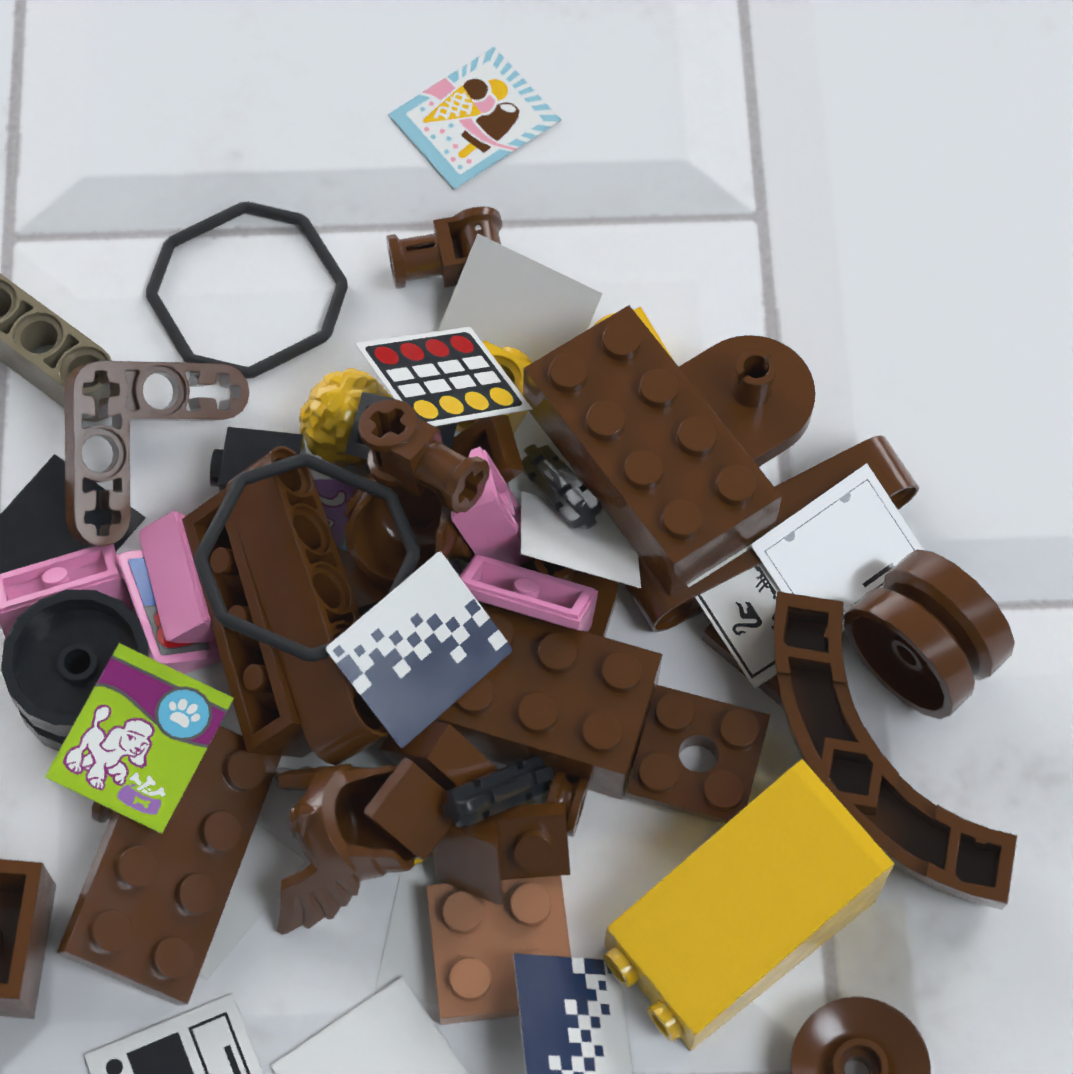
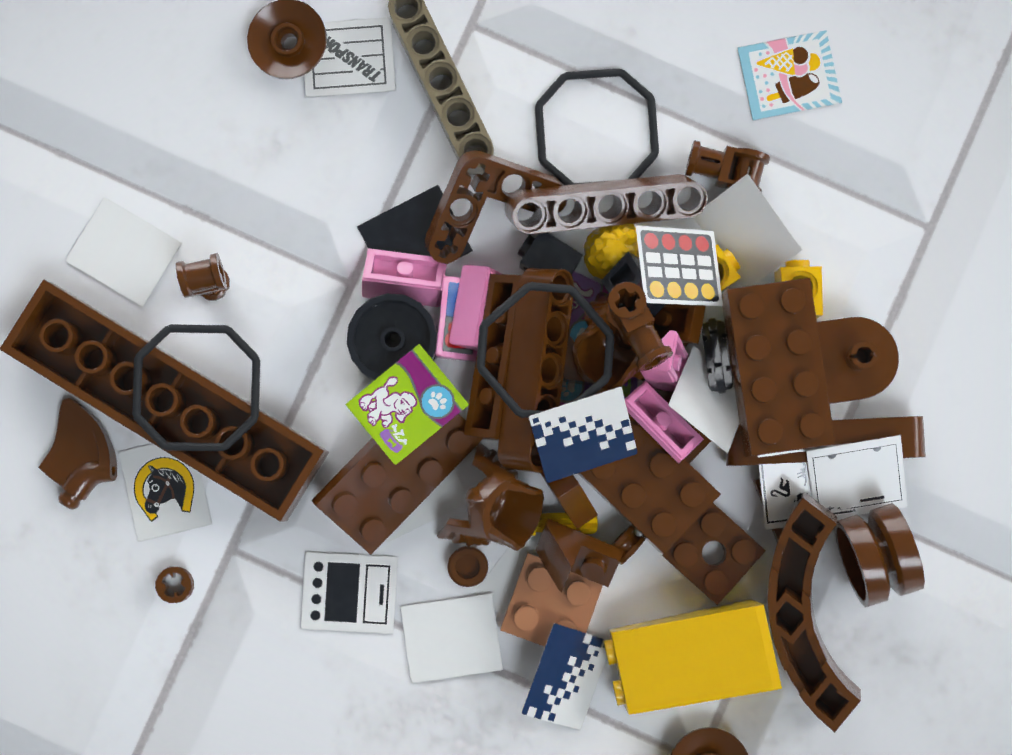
camera: 30 degrees right, 20 degrees up
reddish brown slope [364,757,454,860] -> none
black axle [442,755,554,828] -> none
none -> reddish brown tile [447,546,488,587]
none -> beam [504,174,708,234]

